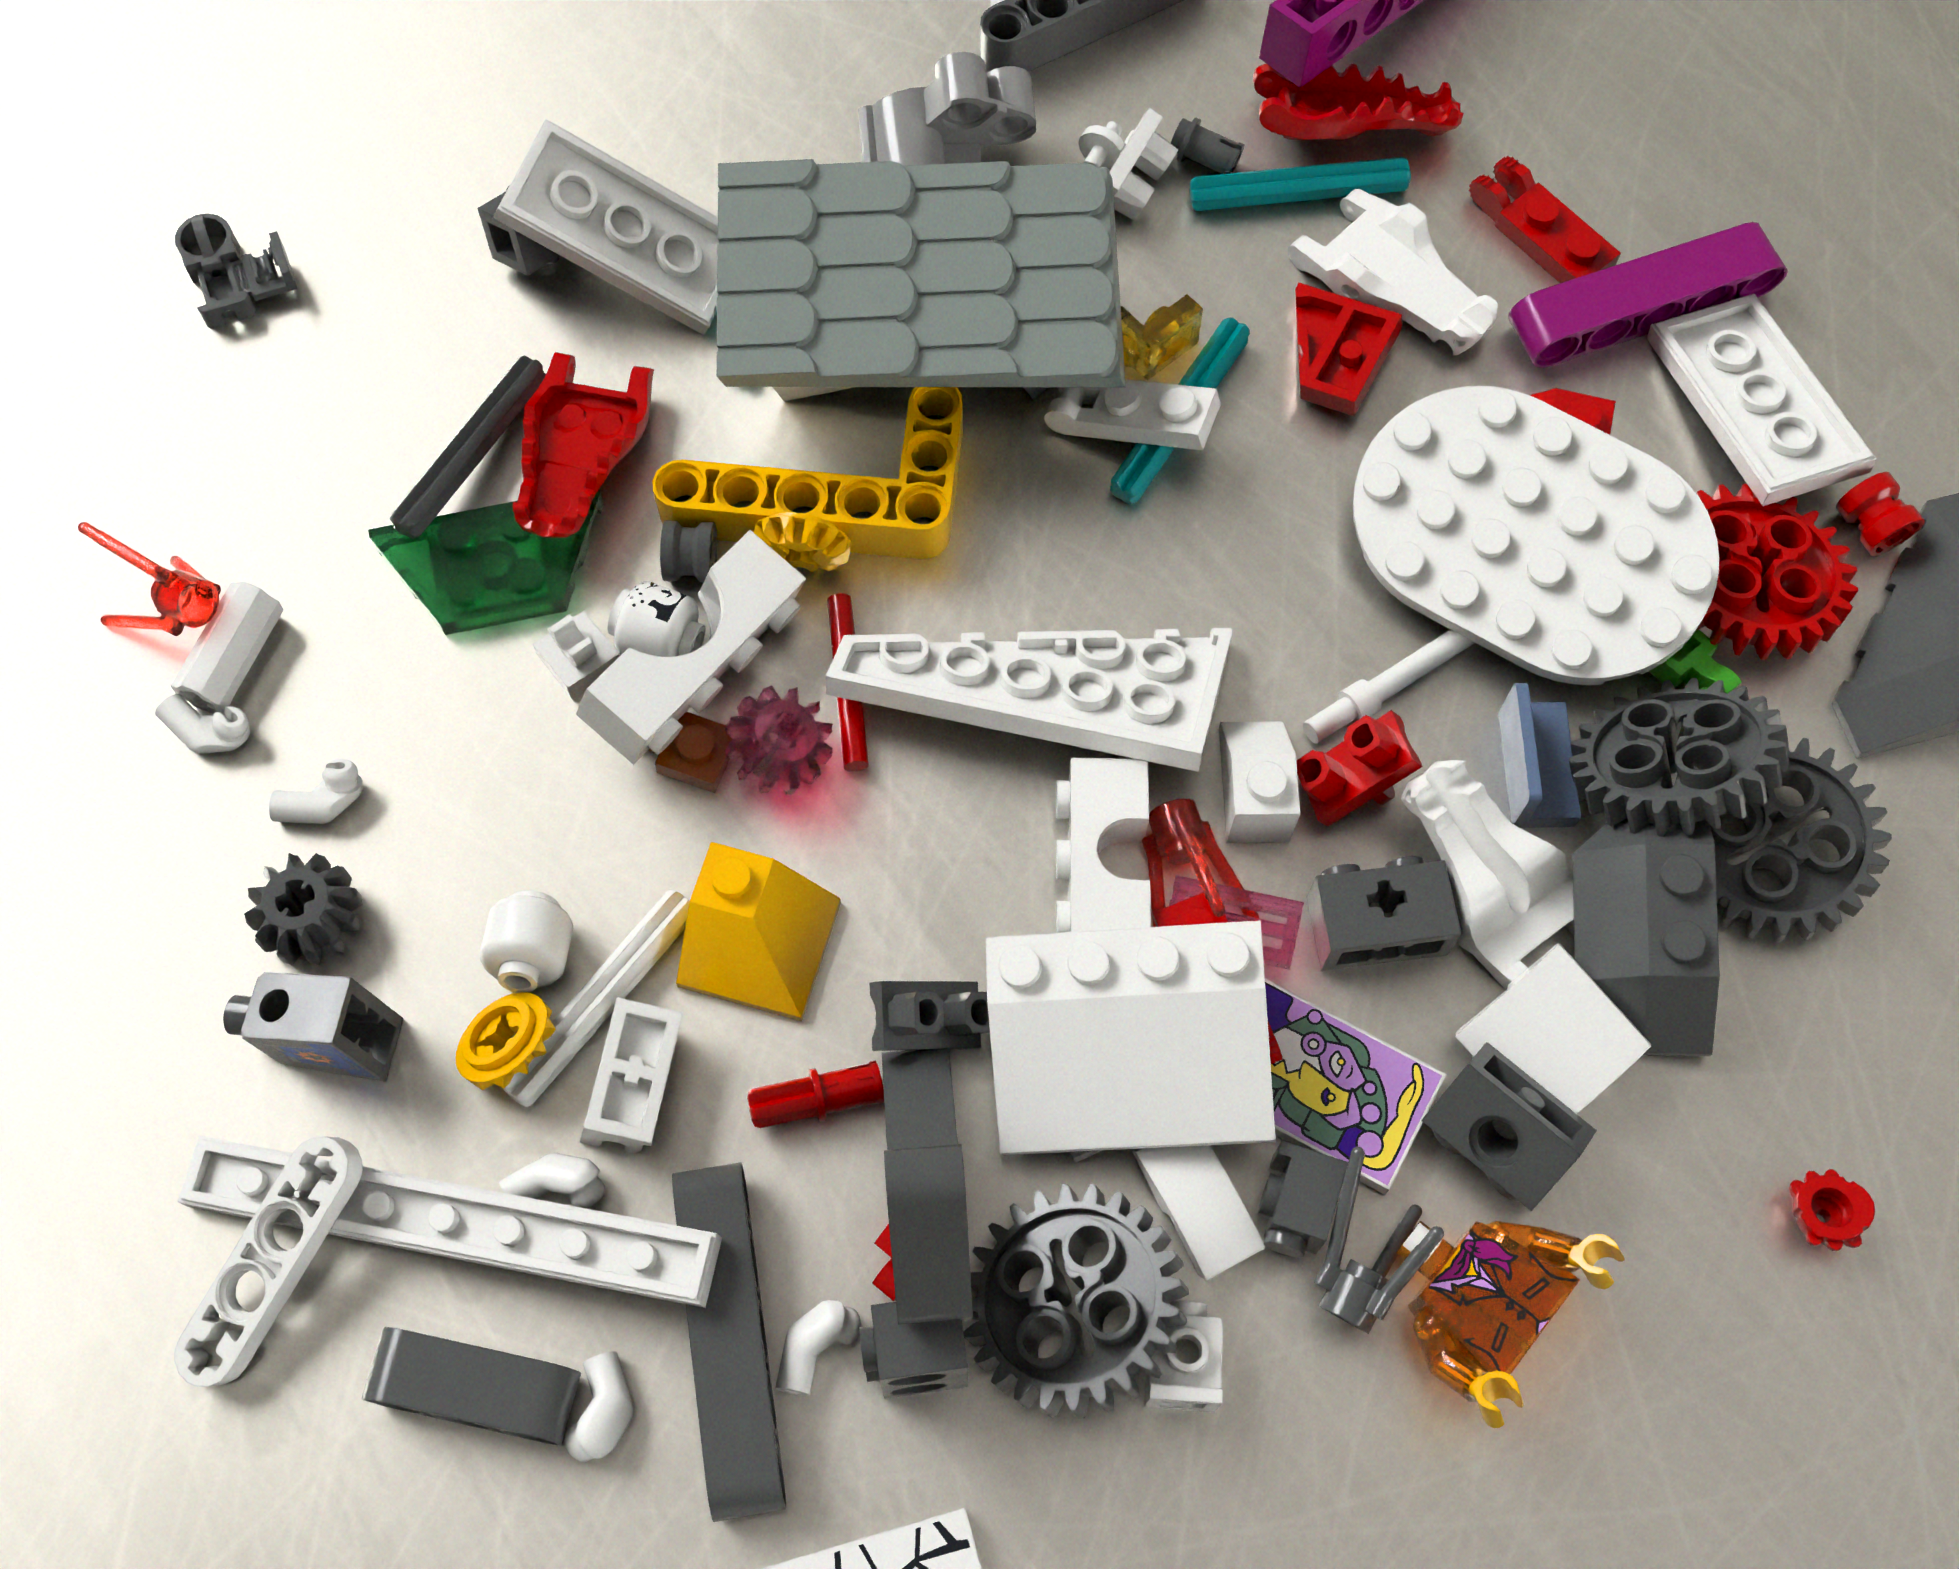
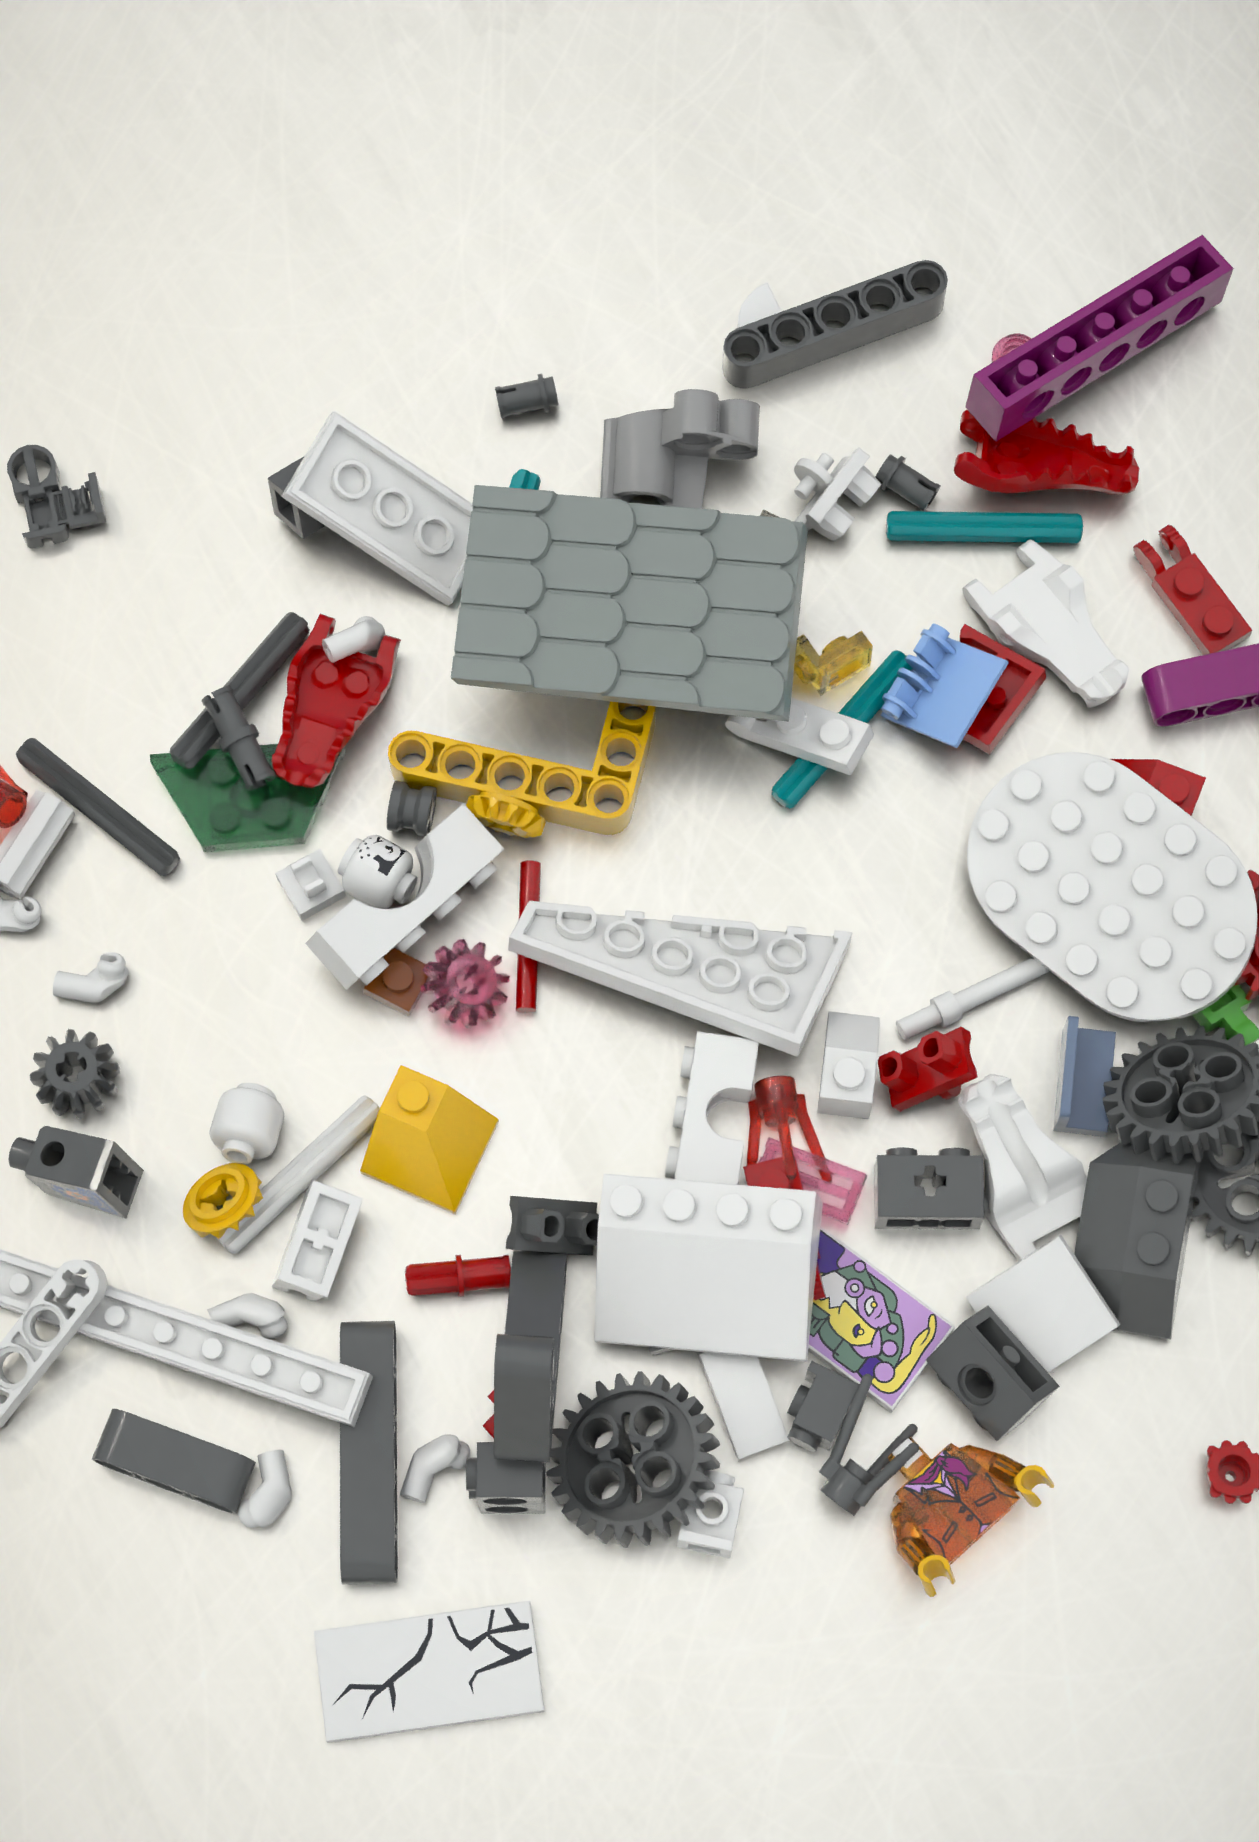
camera: 10 degrees right, 5 degrees up
none -> dark grey axle [16,738,180,876]
none -> dark grey pin [201,686,277,791]
none -> white arm [322,616,385,663]
none -> dark grey pin [495,373,559,418]
none -> light blue hinge [881,623,1009,748]

